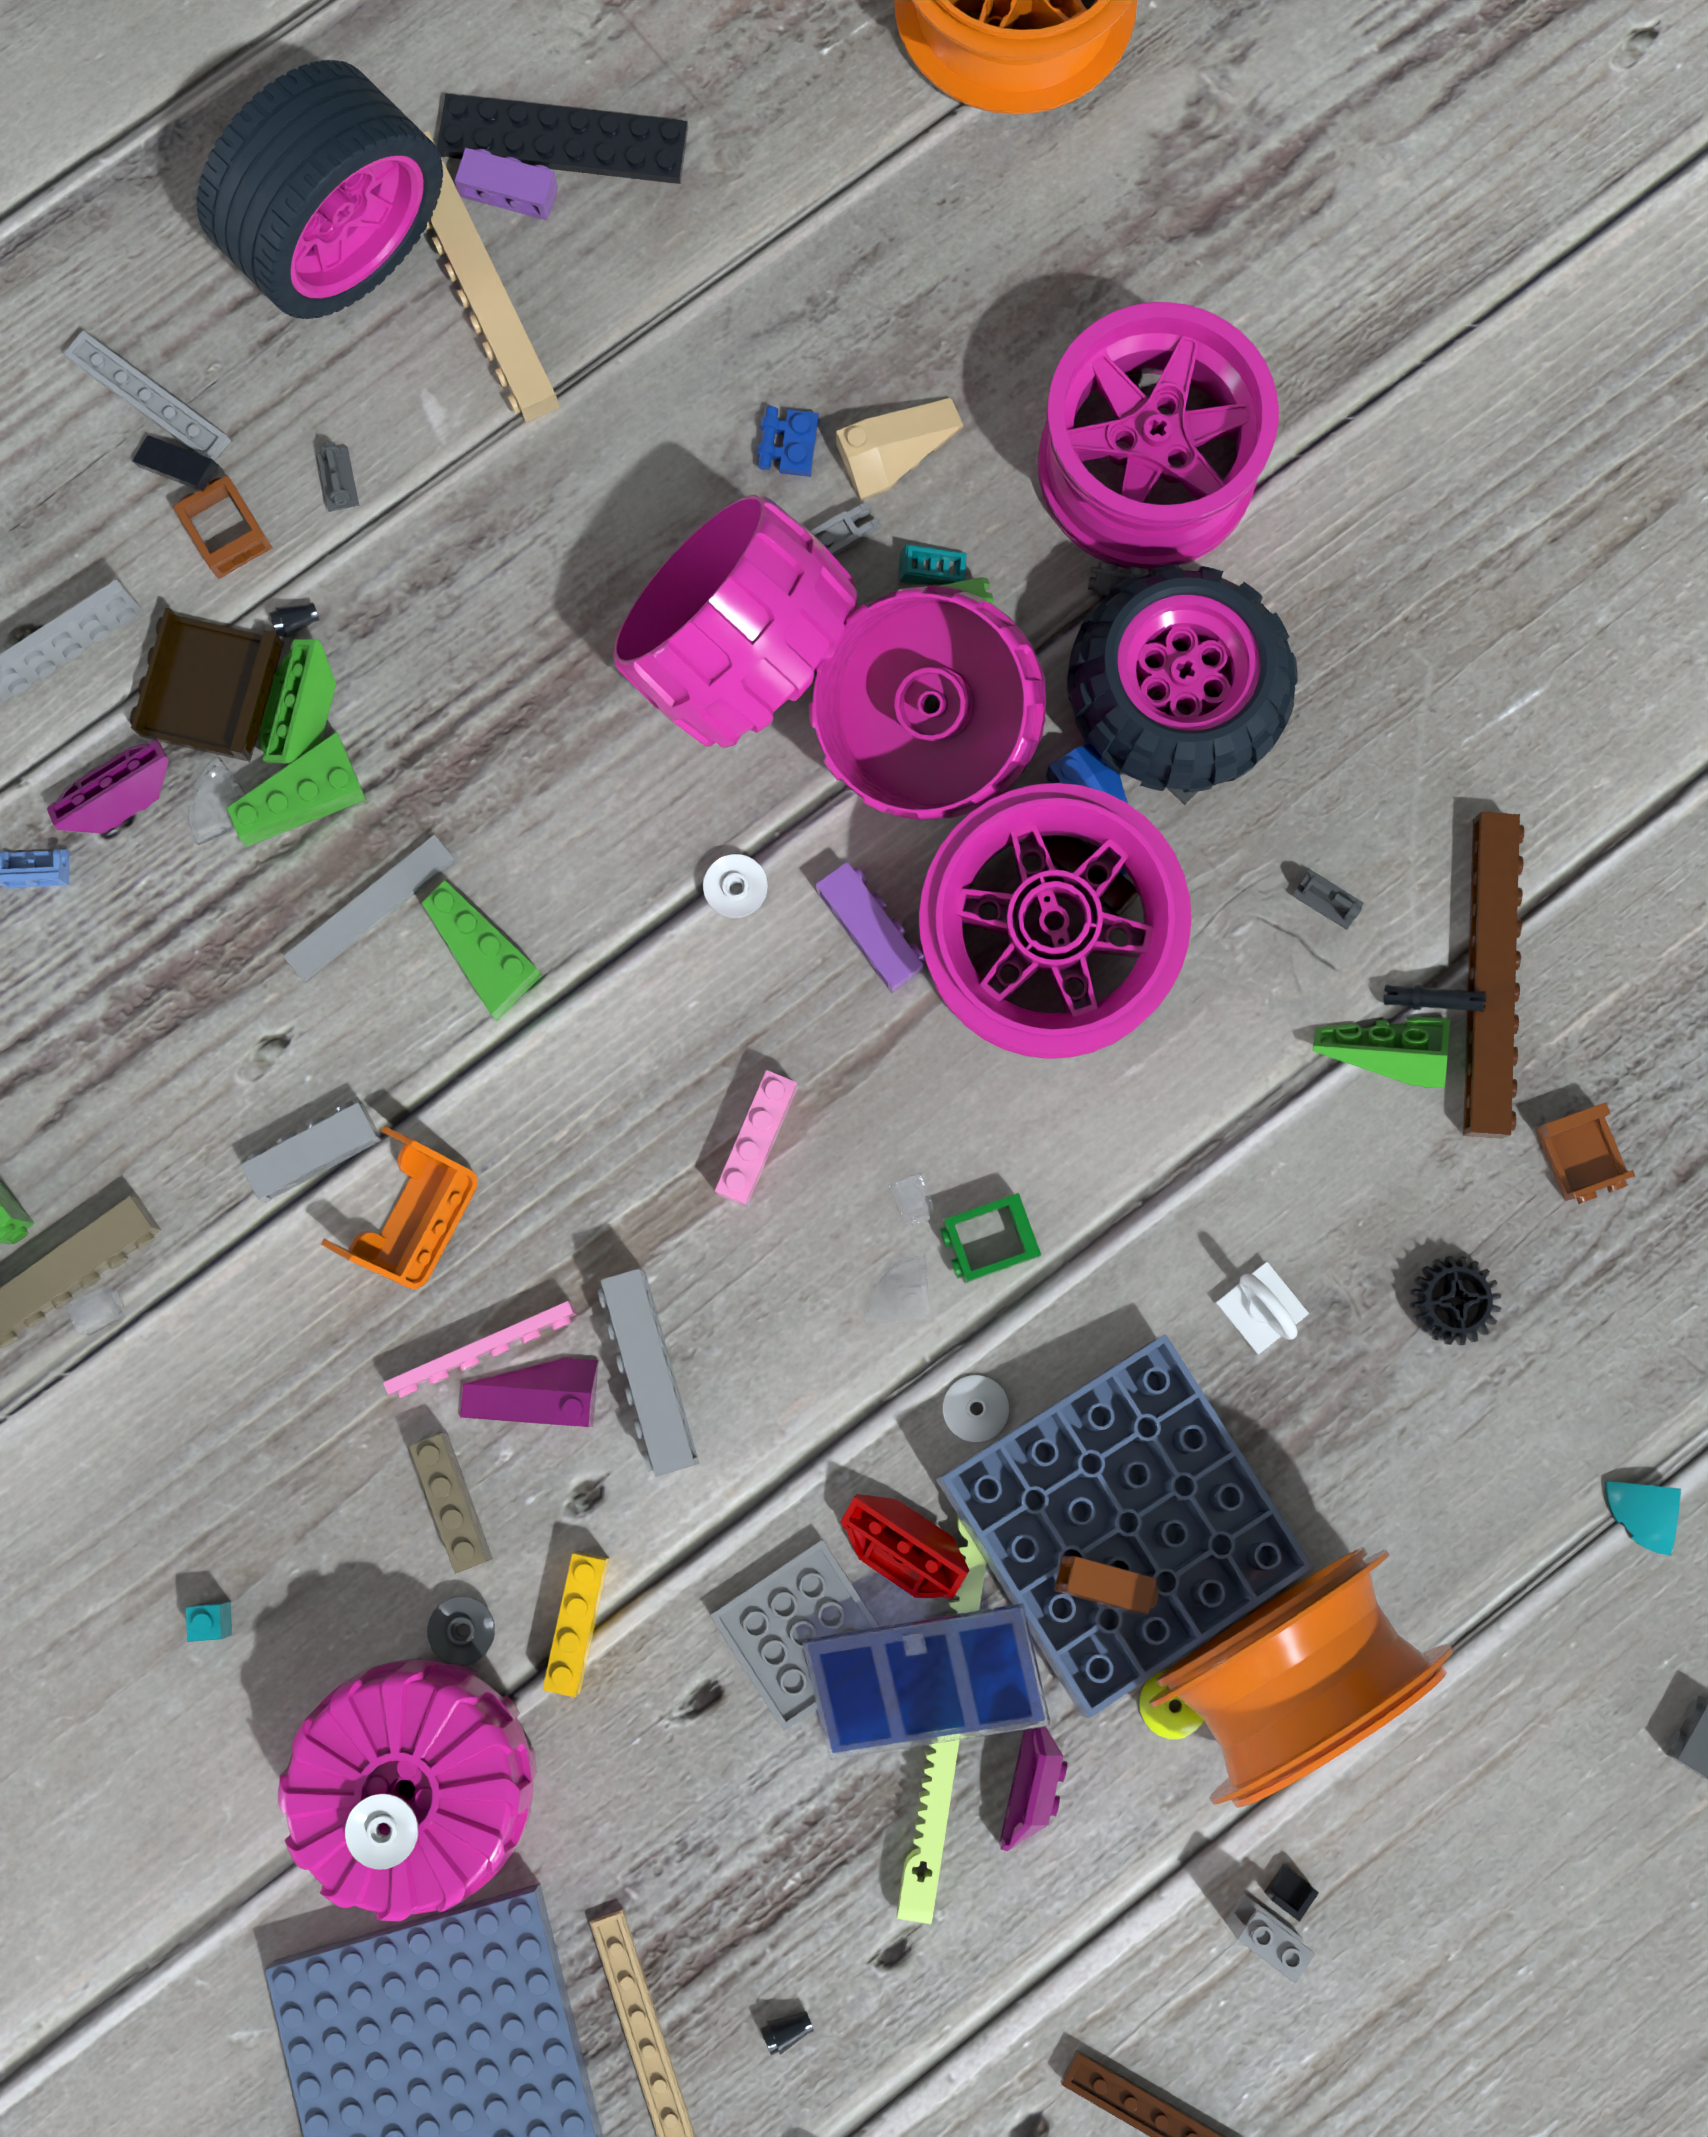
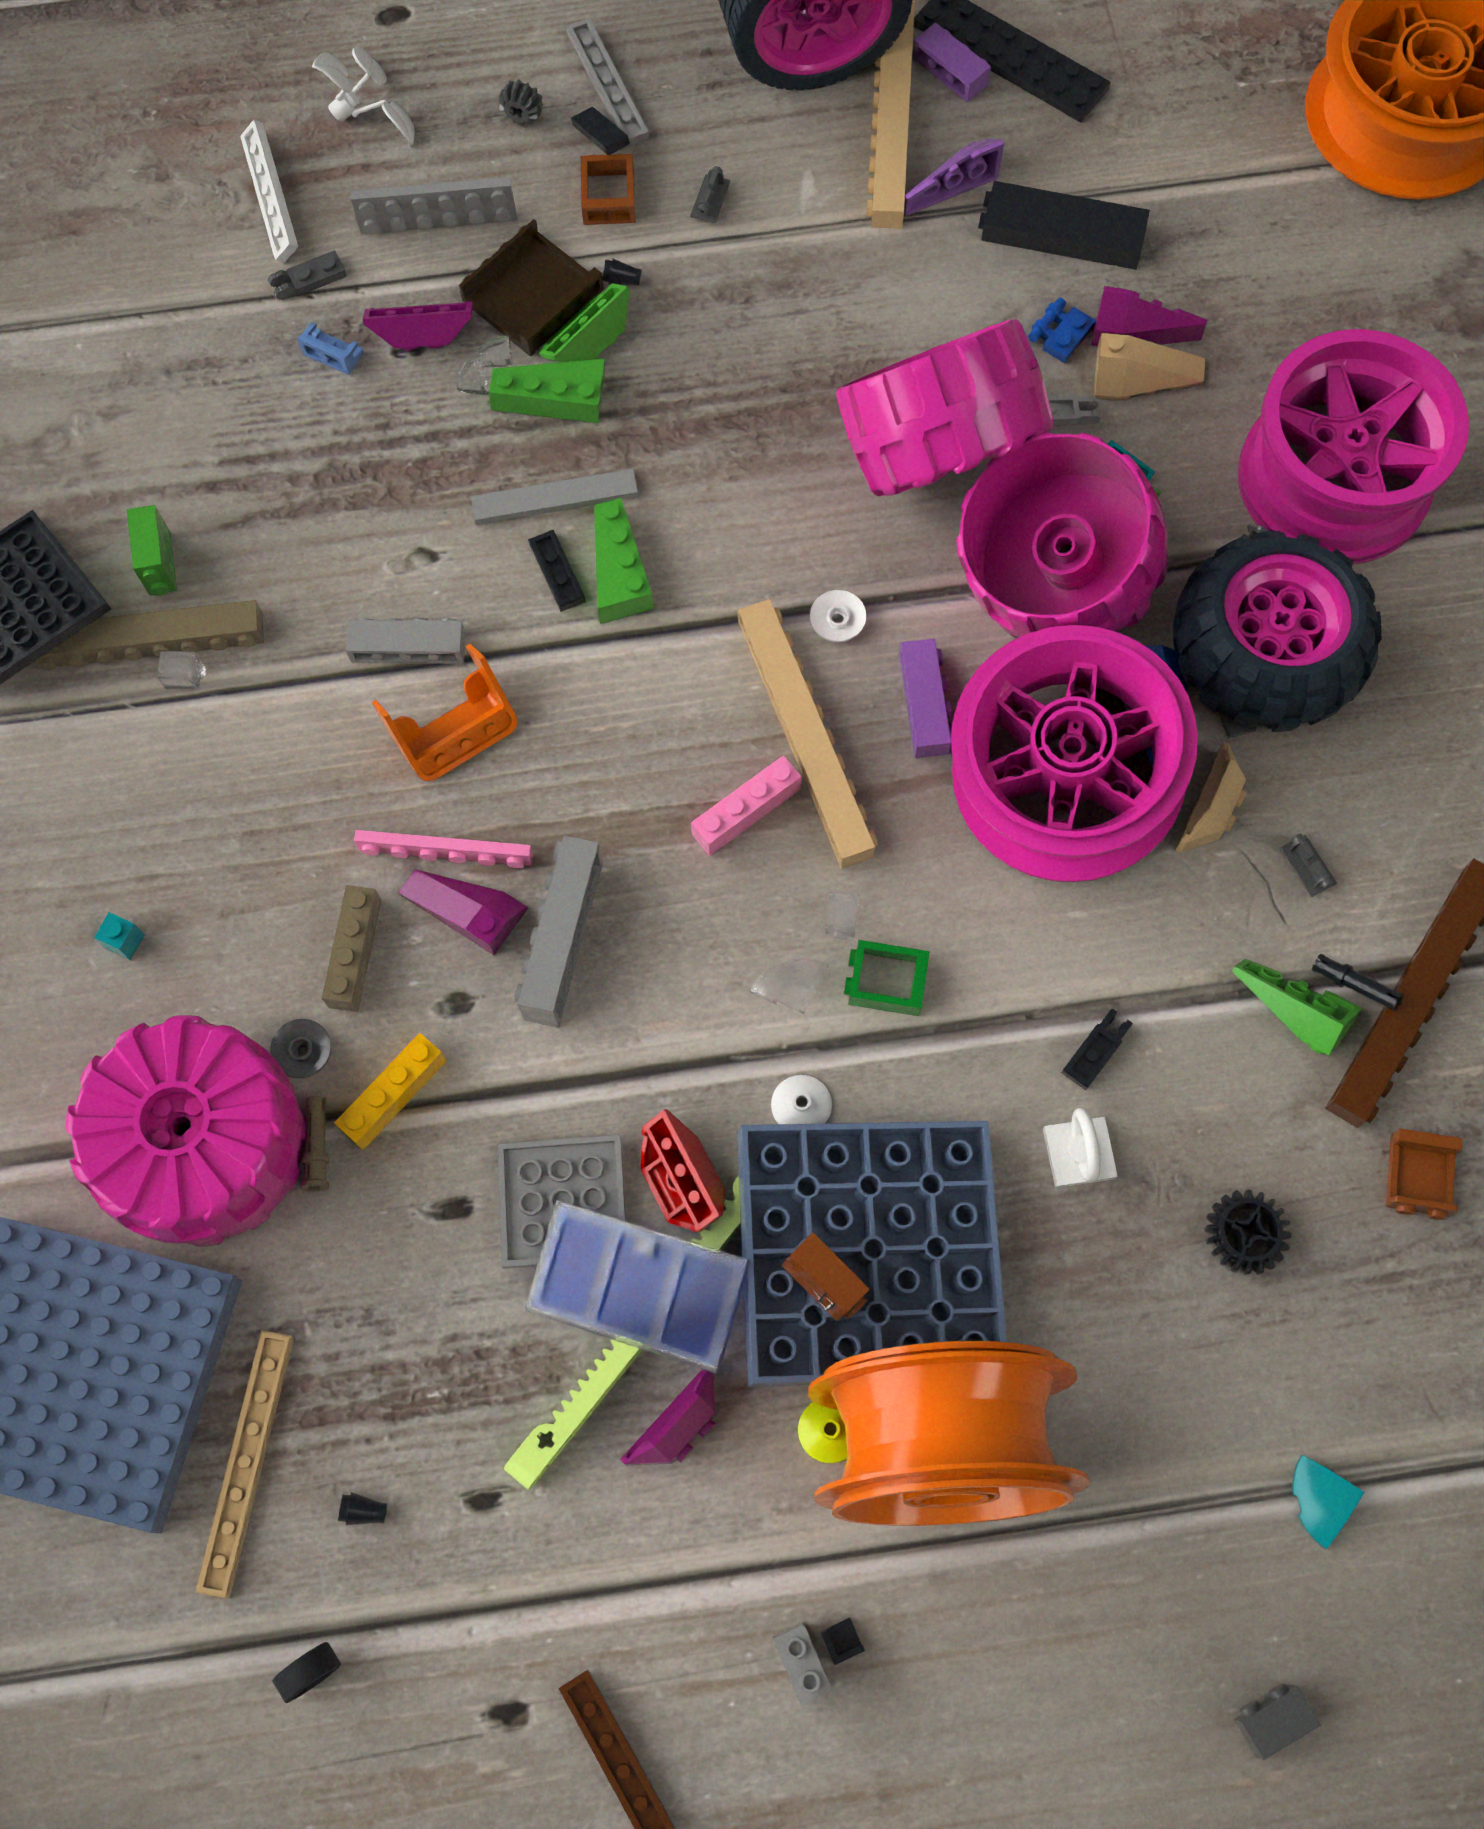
camera: 30 degrees right, 10 degrees down
white dish [345,1794,418,1869] -> none
none -> dark tan pin [301,1096,329,1192]
none -> dark grey gear [498,79,543,126]
none -> black tile [528,530,586,612]
none -> tan brick [738,599,878,869]
none -> medium lavender wedge [904,138,1004,216]
none -> black brick [978,181,1150,270]
none -> black hinge [1061,1008,1133,1091]
none -> magenta wedge [1091,286,1207,346]
none -> tan wedge [1175,742,1247,853]

